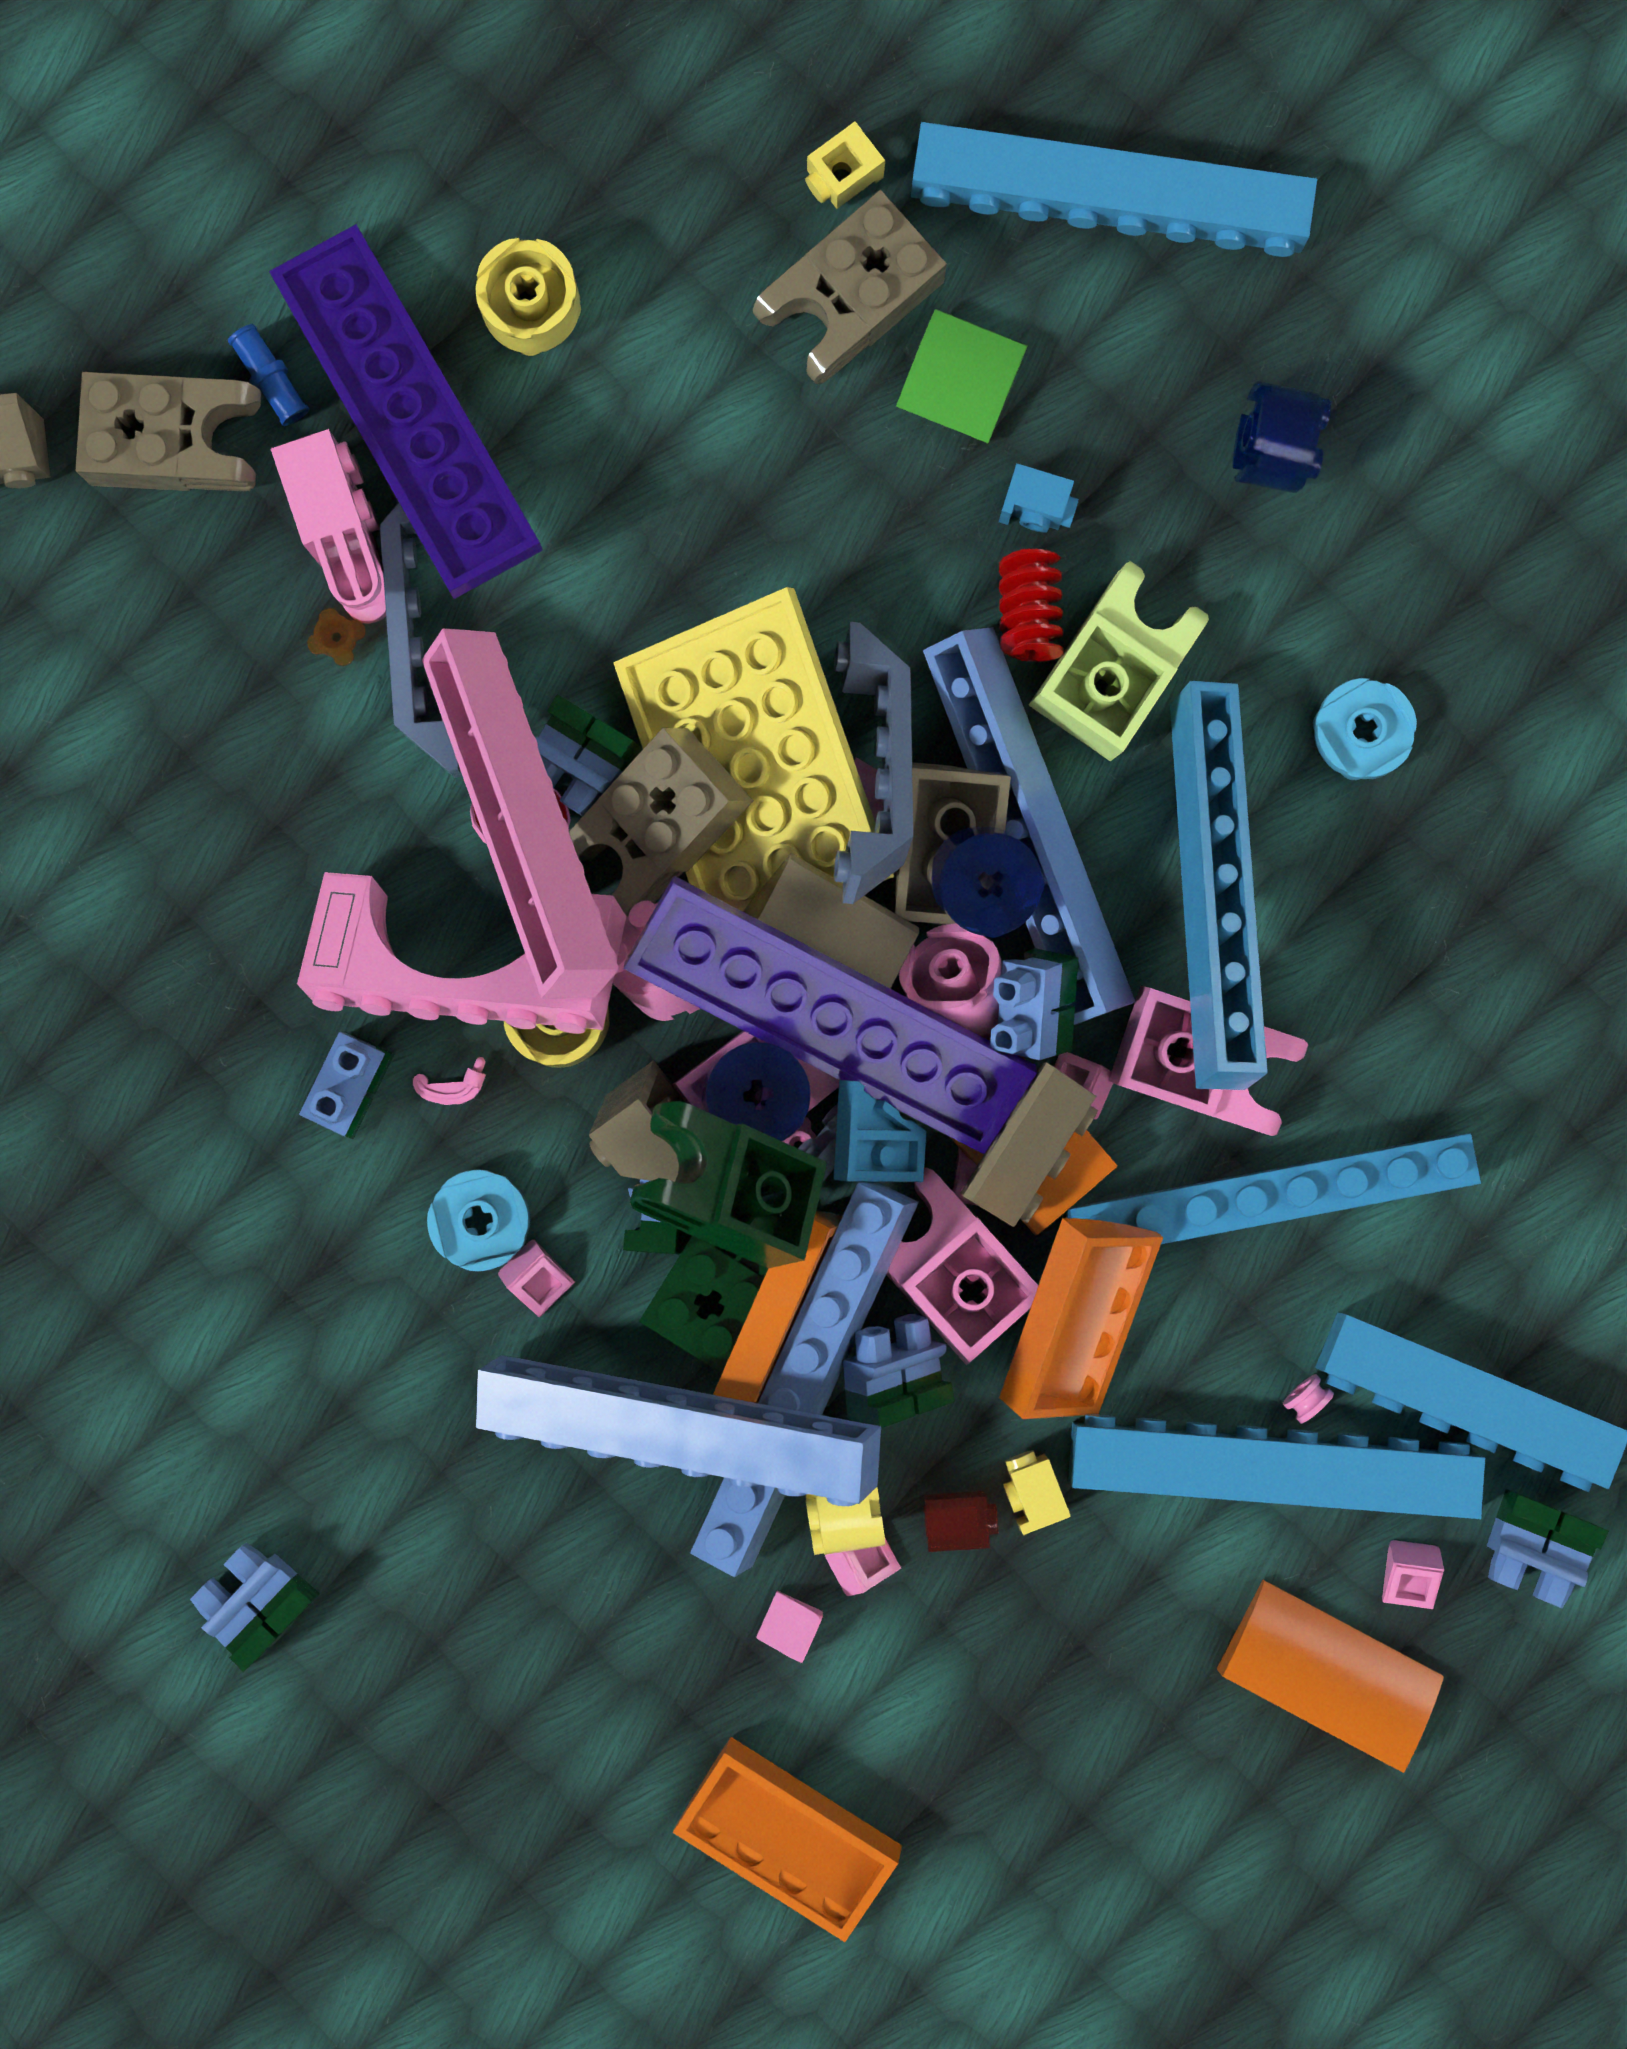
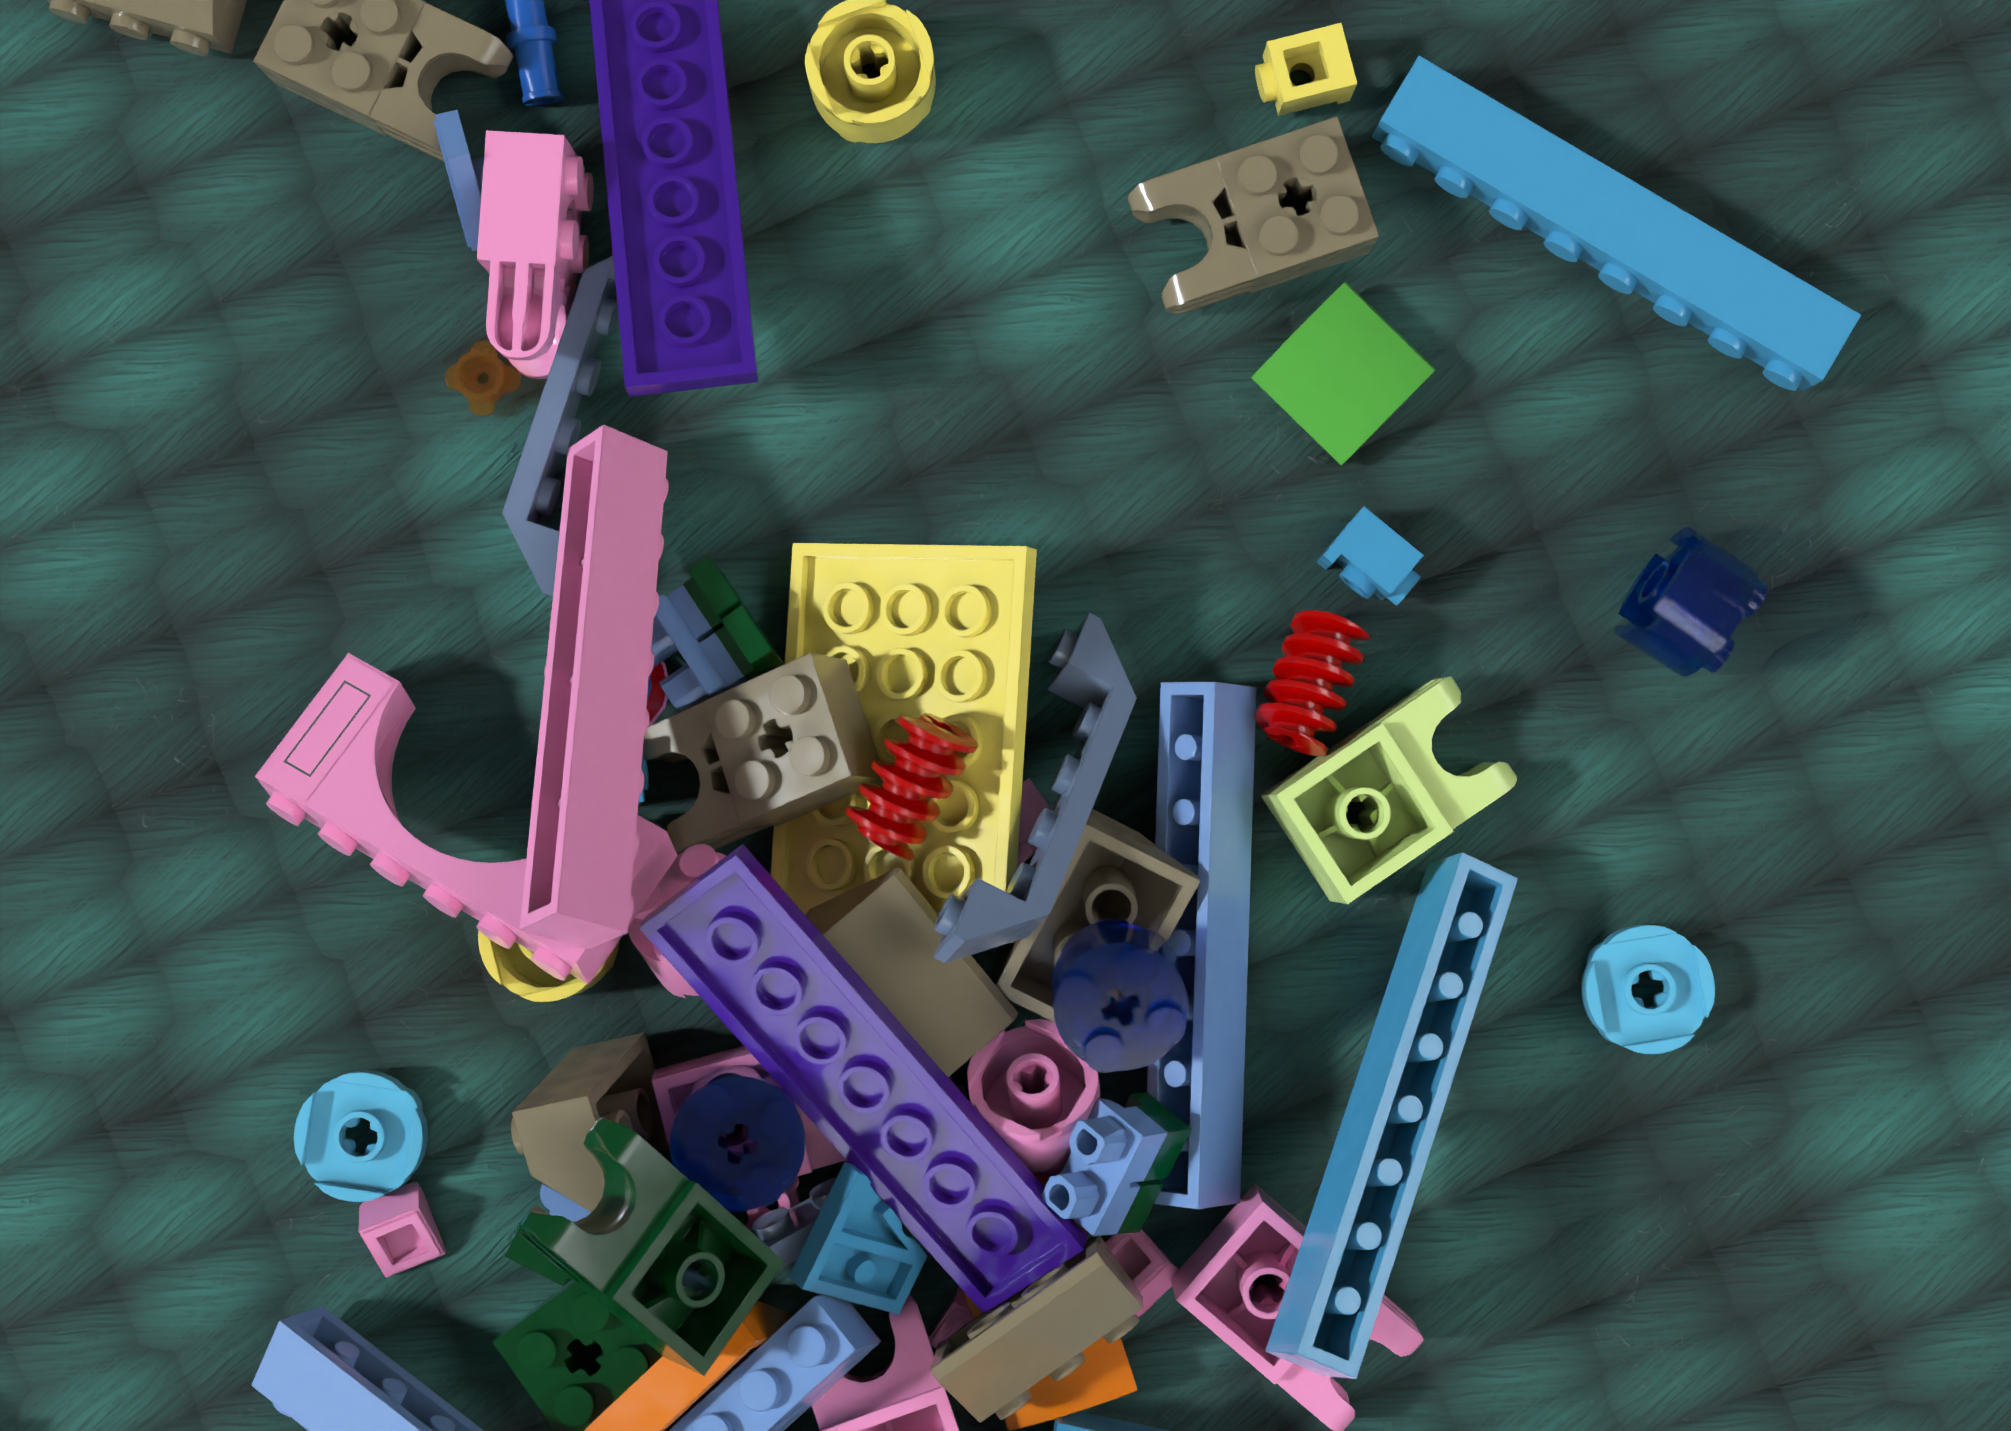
camera: 25 degrees right, 0 degrees up
medium blue hips [299,1032,395,1139] -> none
bright pink piece [413,1057,486,1105] -> none
none -> medium blue plate [433,110,484,251]
none -> red piece [844,712,979,861]

